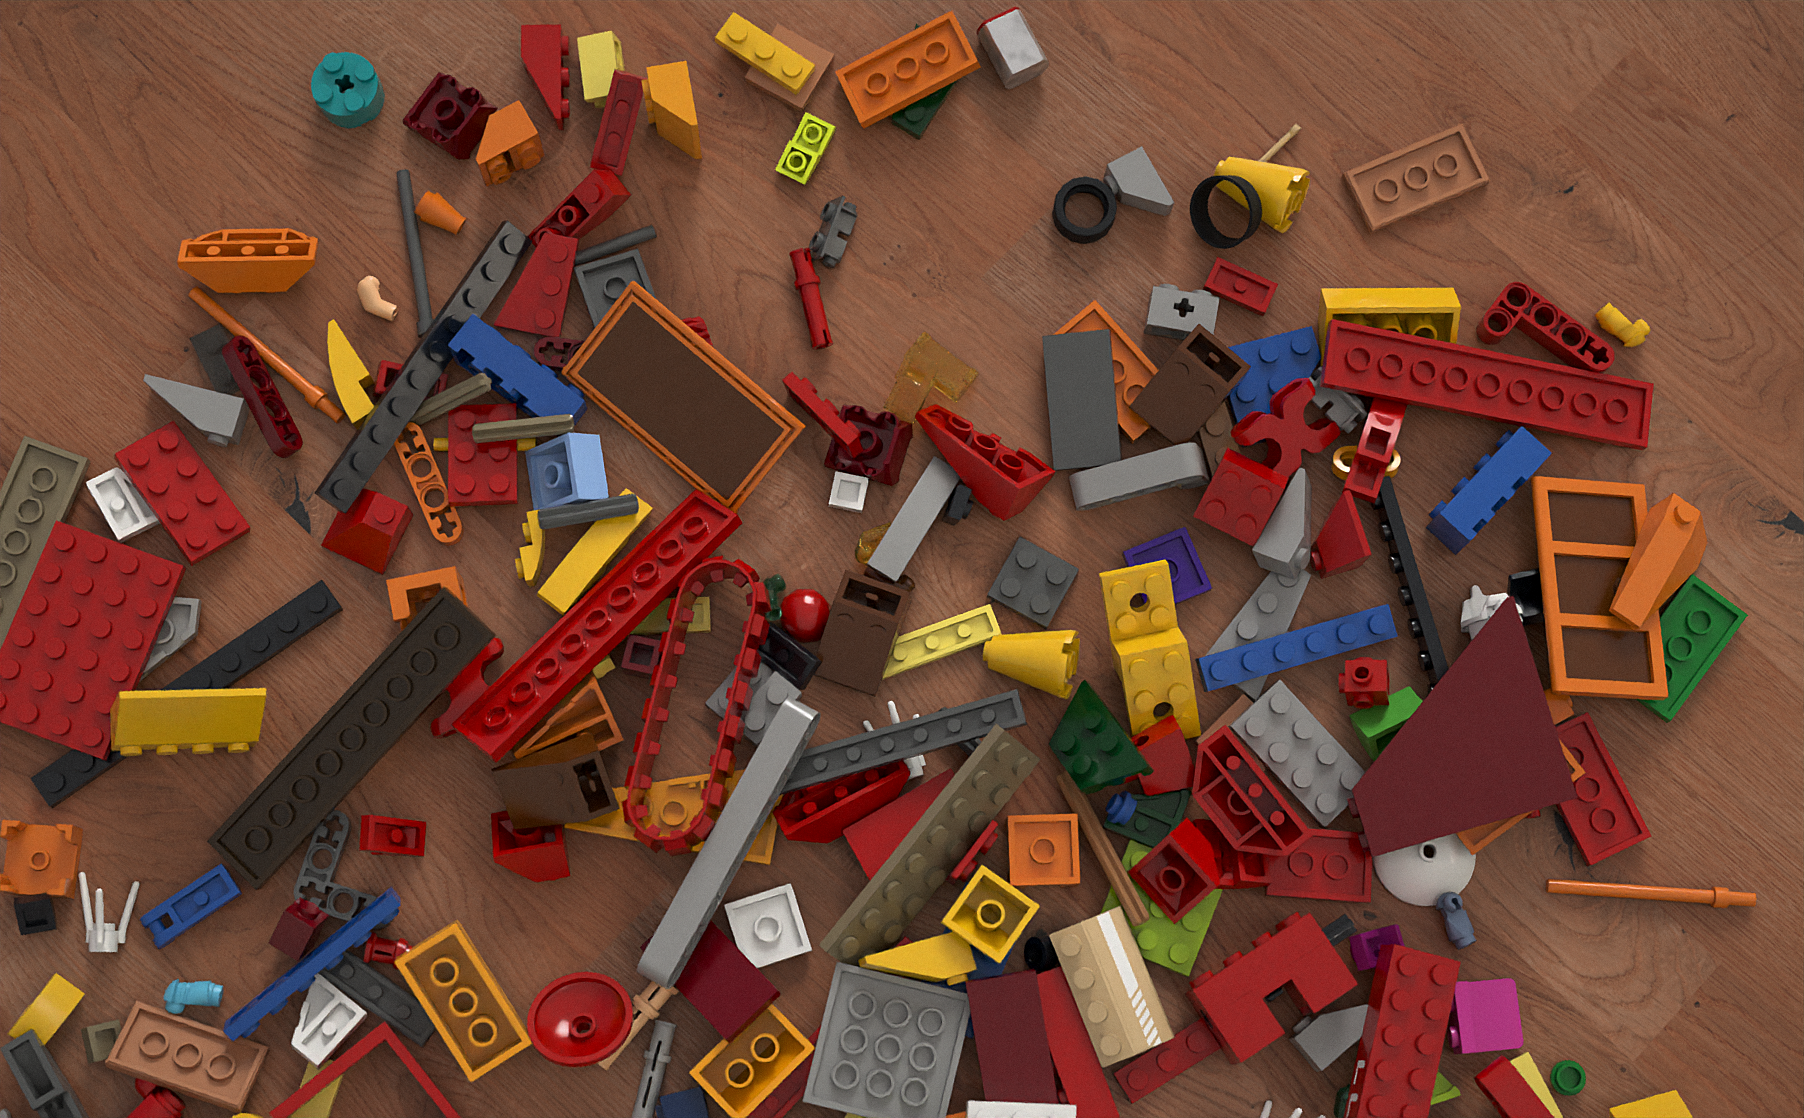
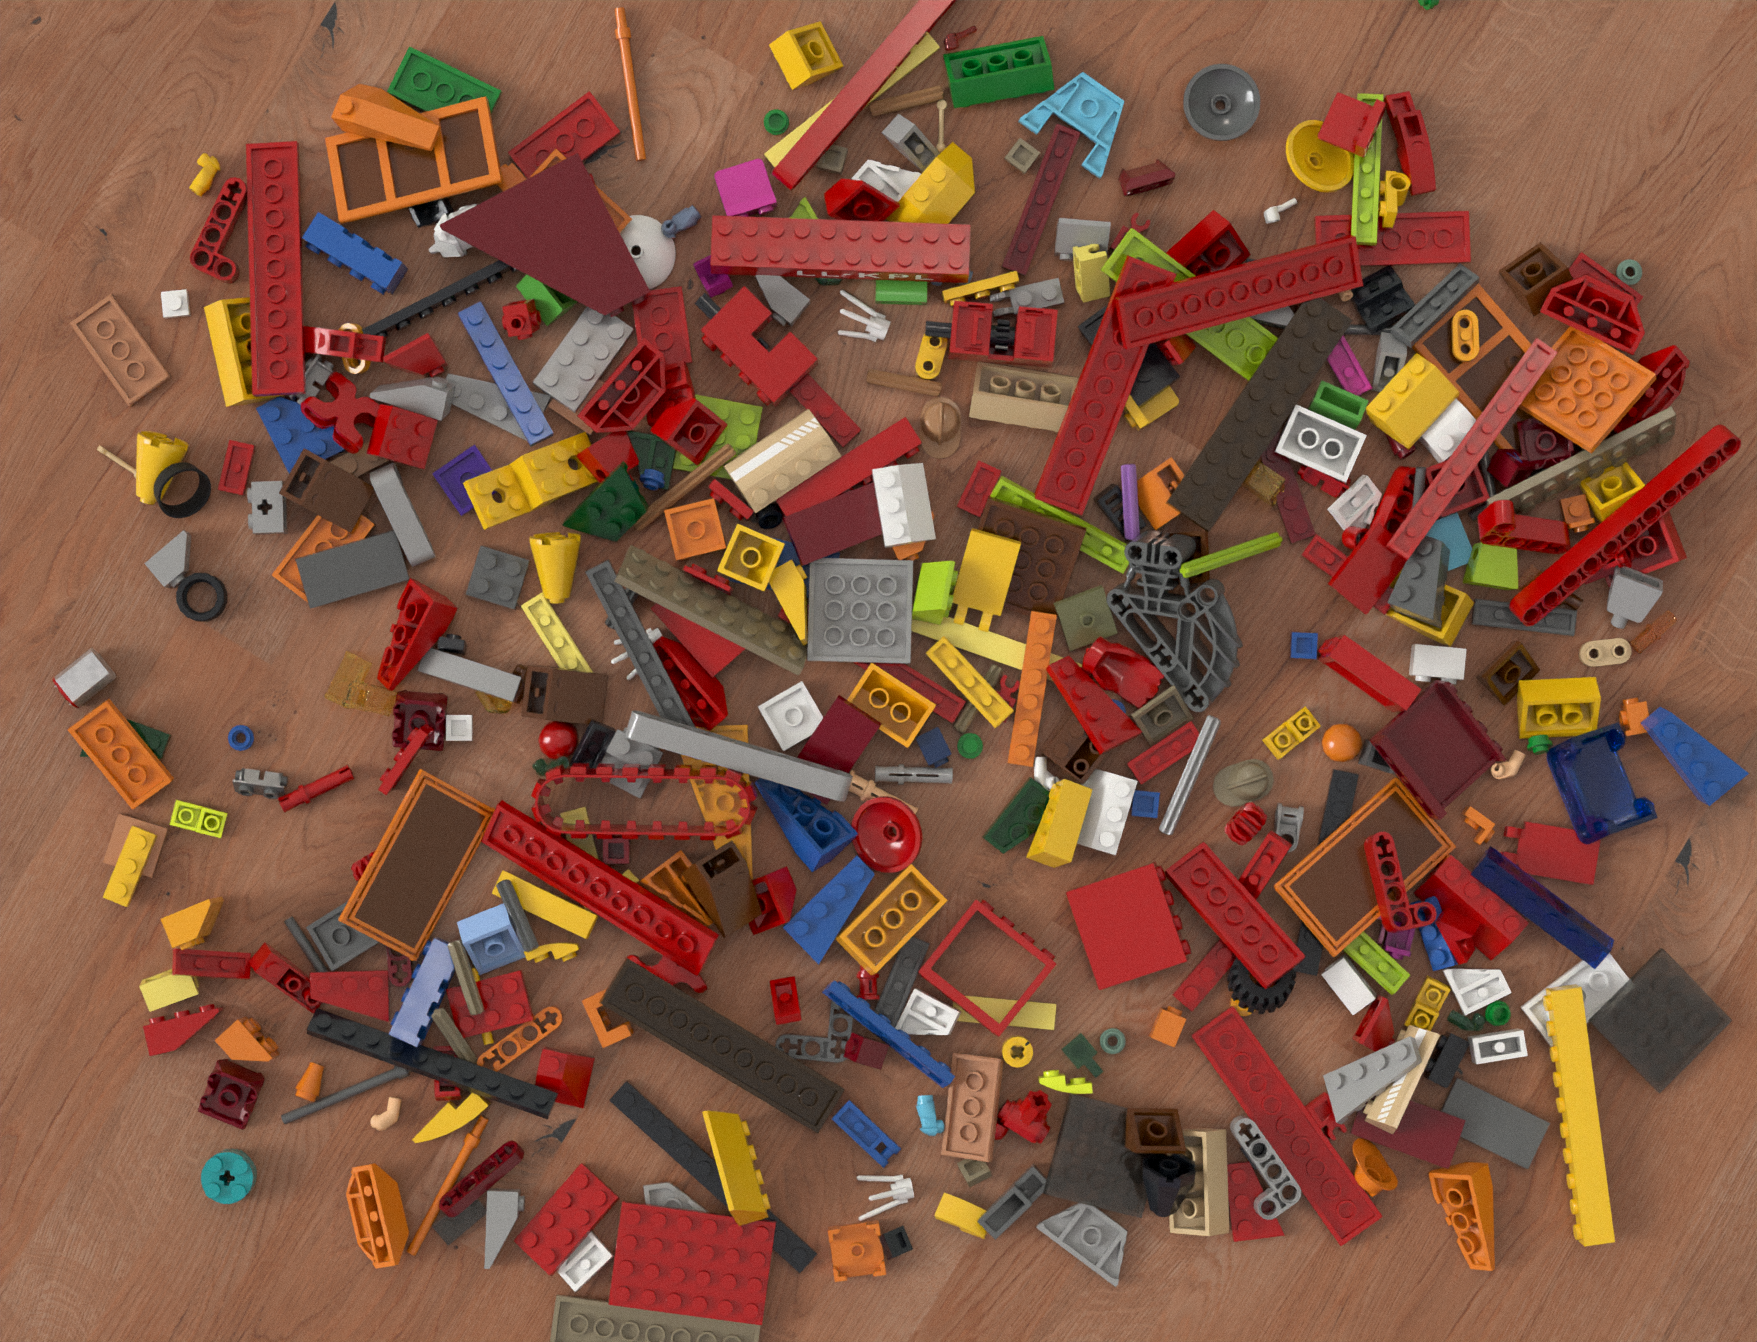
camera: 100 degrees left, 10 degrees up
none -> white plate [161,289,191,319]
none -> blue plate [228,725,254,751]
none -> red plate [708,479,755,521]
none -> blue wedge [755,778,858,872]
none -> blue wedge [783,855,875,965]

